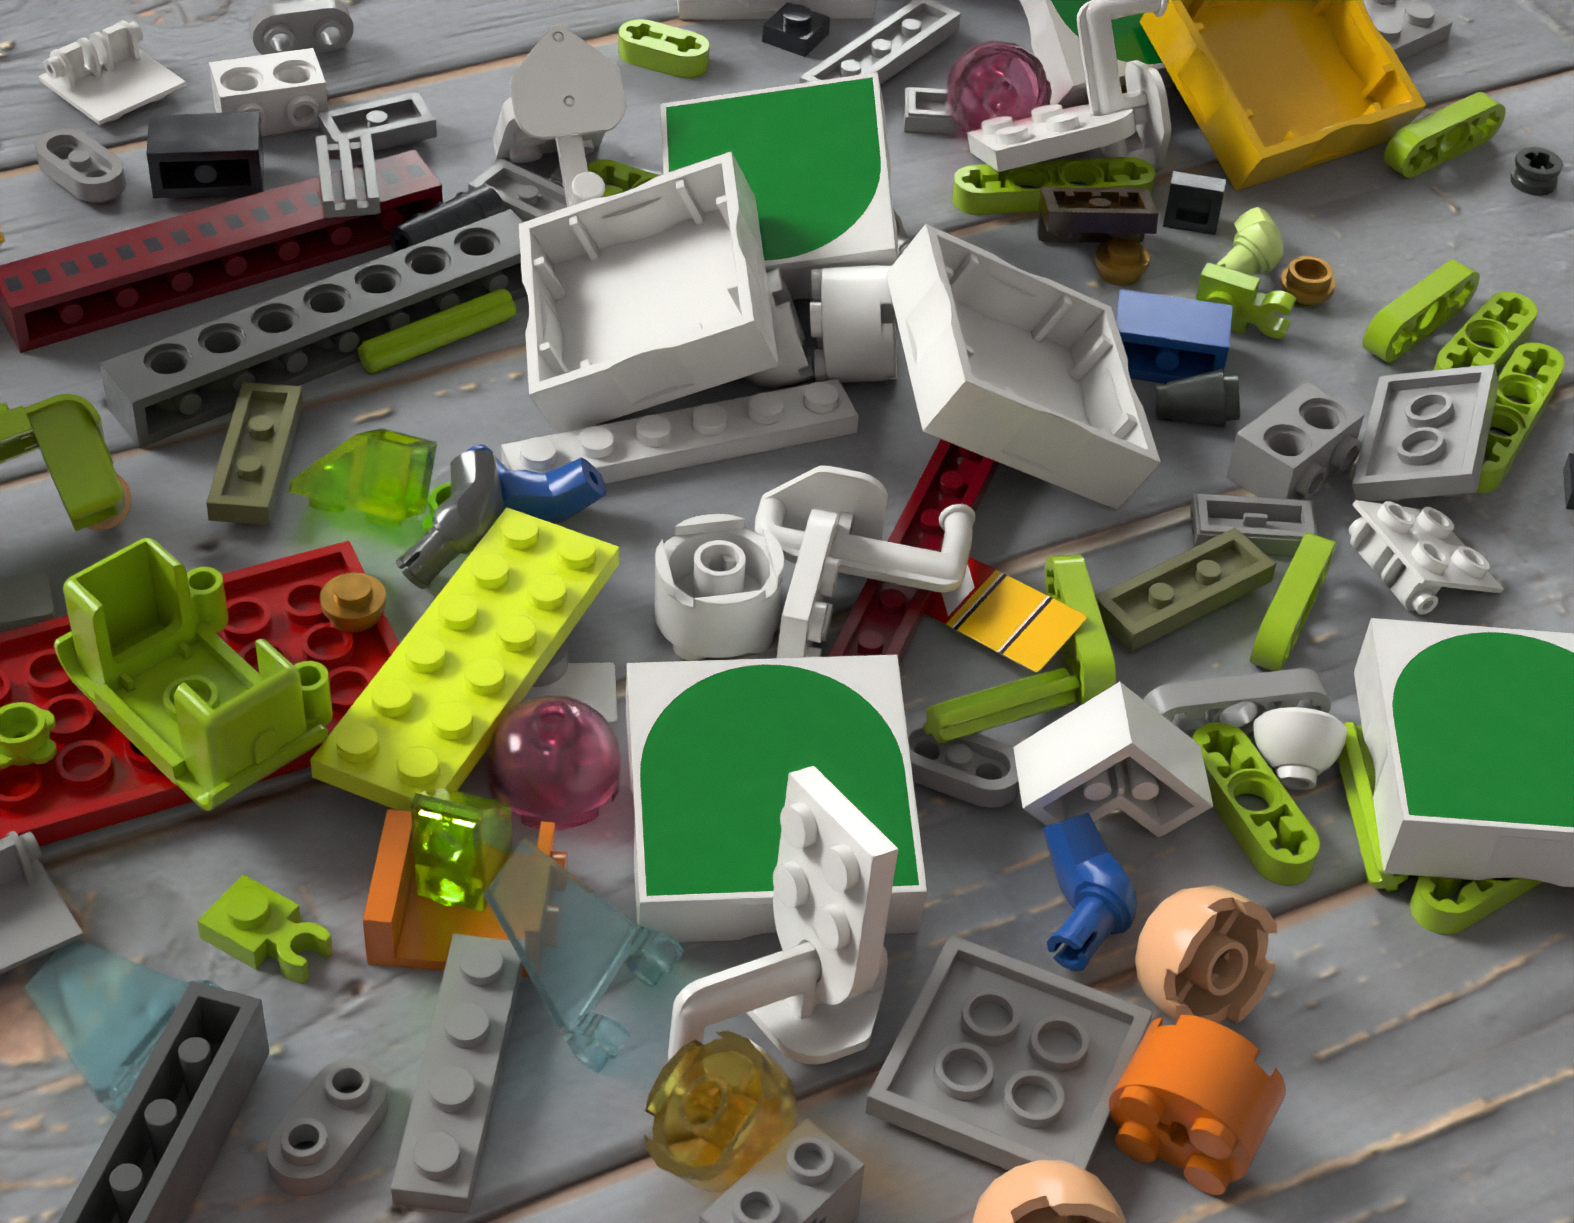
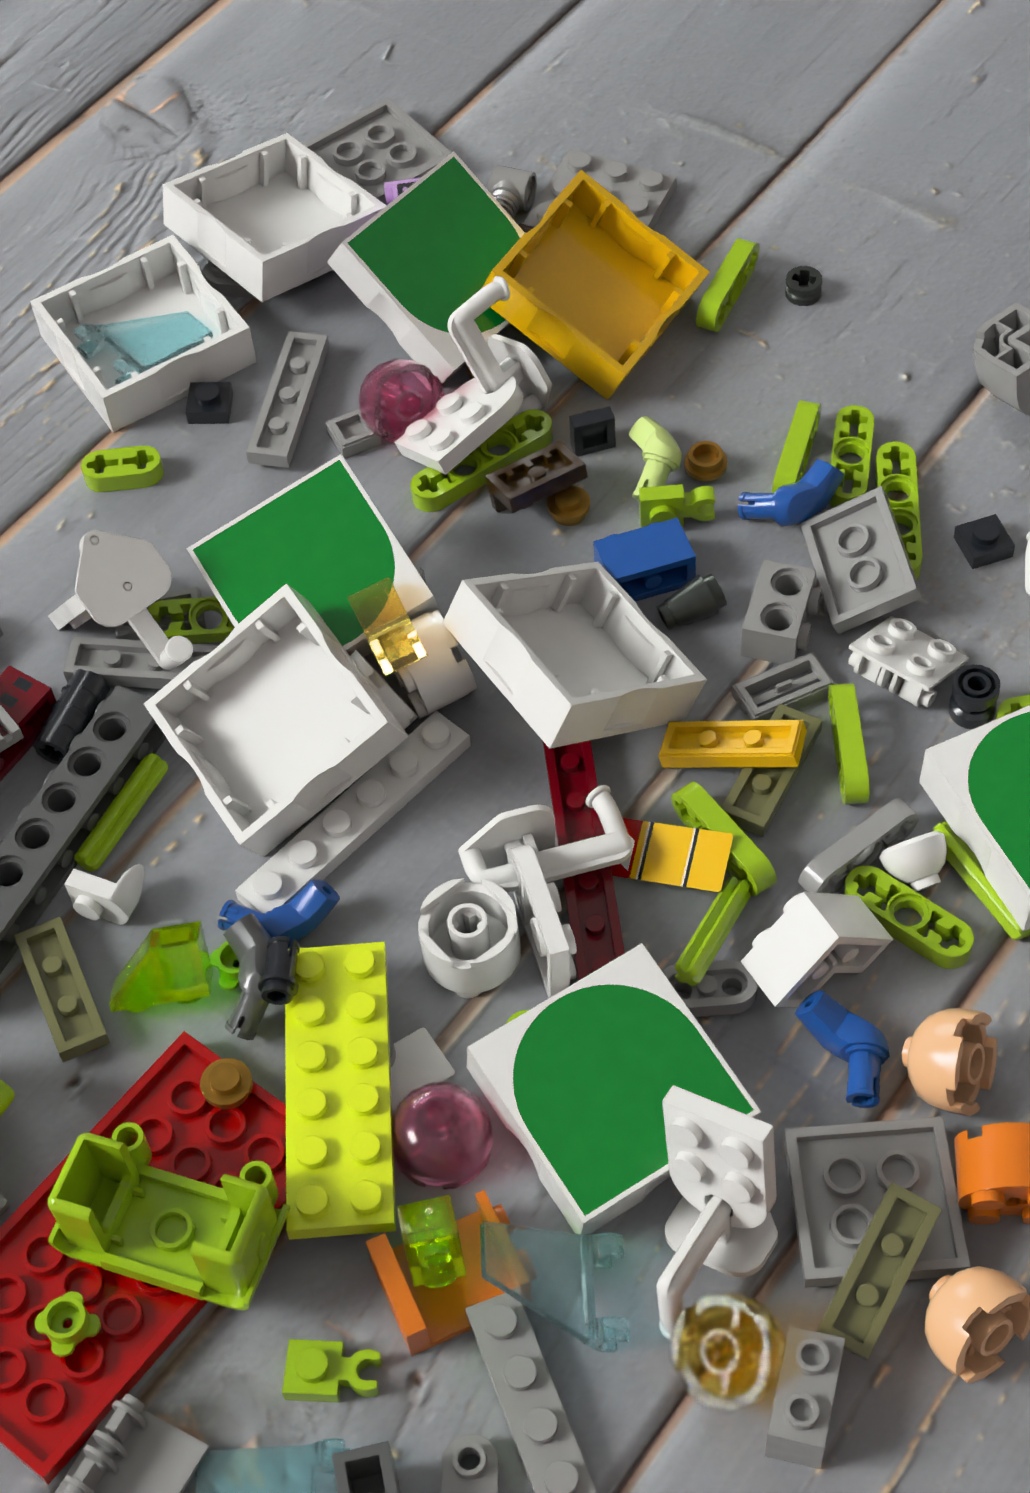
camera: 20 degrees left, 10 degrees up
none -> white plate [64,864,144,925]
none -> black pin [258,936,300,1005]
none -> clear yellow slope [347,577,428,677]
none -> yellow tile [658,720,807,768]
none -> blue arm [738,459,845,527]
none -> olive plate [816,1182,942,1360]
none -> black wheel [949,664,1000,729]

